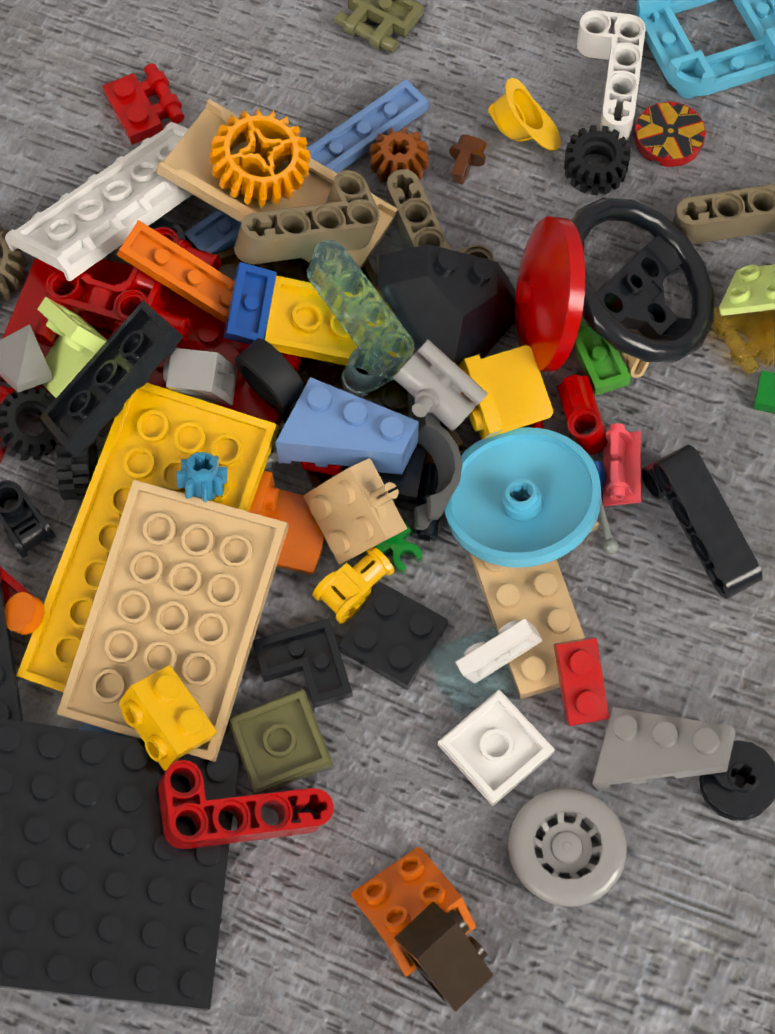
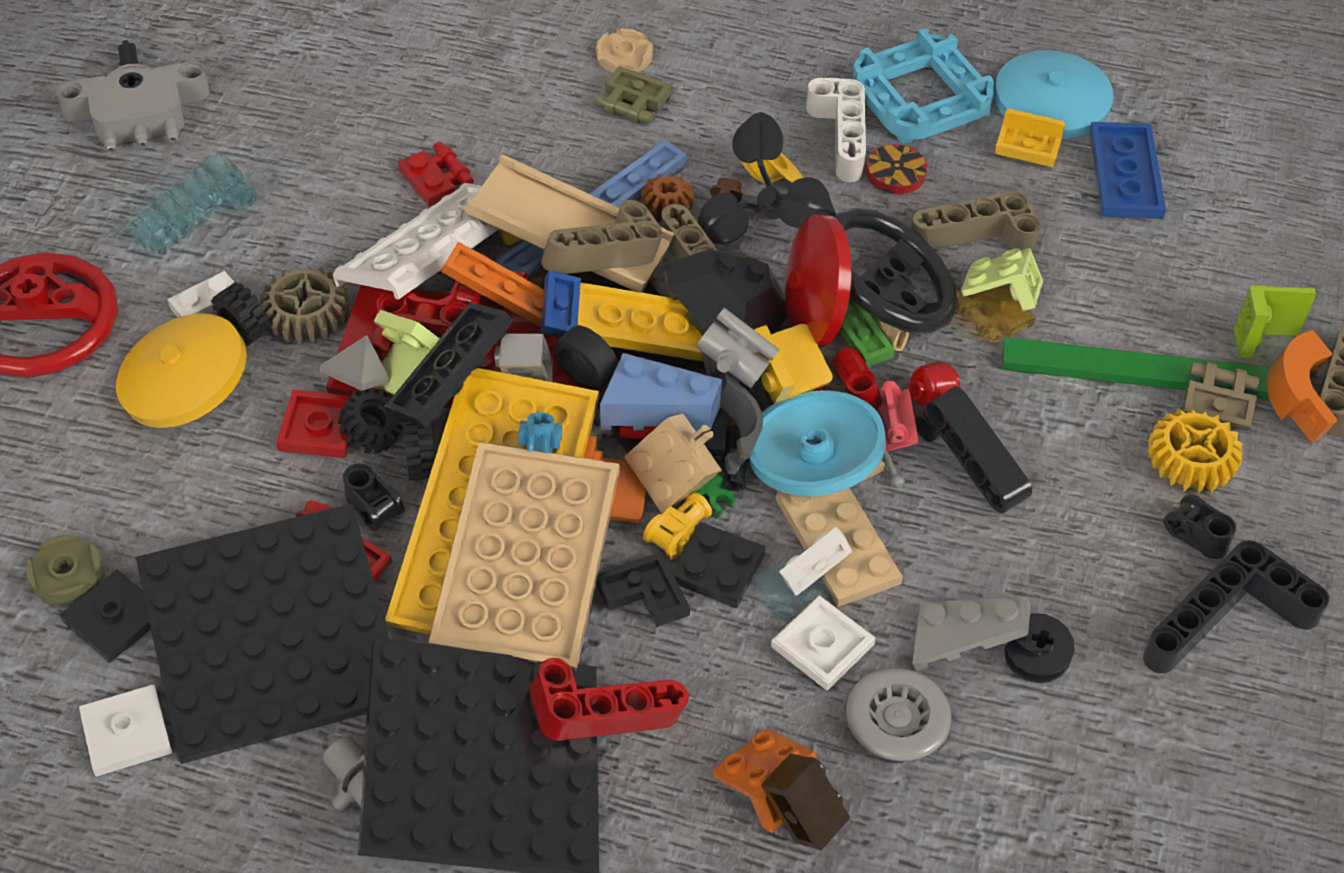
camera: 10 degrees left, 15 degrees down
orange tile [5,592,44,635] -> none
yellow bracket [119,665,217,771] -> none
light orange gear [209,107,311,208] -> none
olive plate [228,689,333,795] -> none
clear light blue beam [307,240,414,396] -> none
red plate [553,637,609,726] -> none
black tyre [564,125,631,195] -> none
none -> black plant [697,112,836,244]
none -> red head [909,361,961,407]

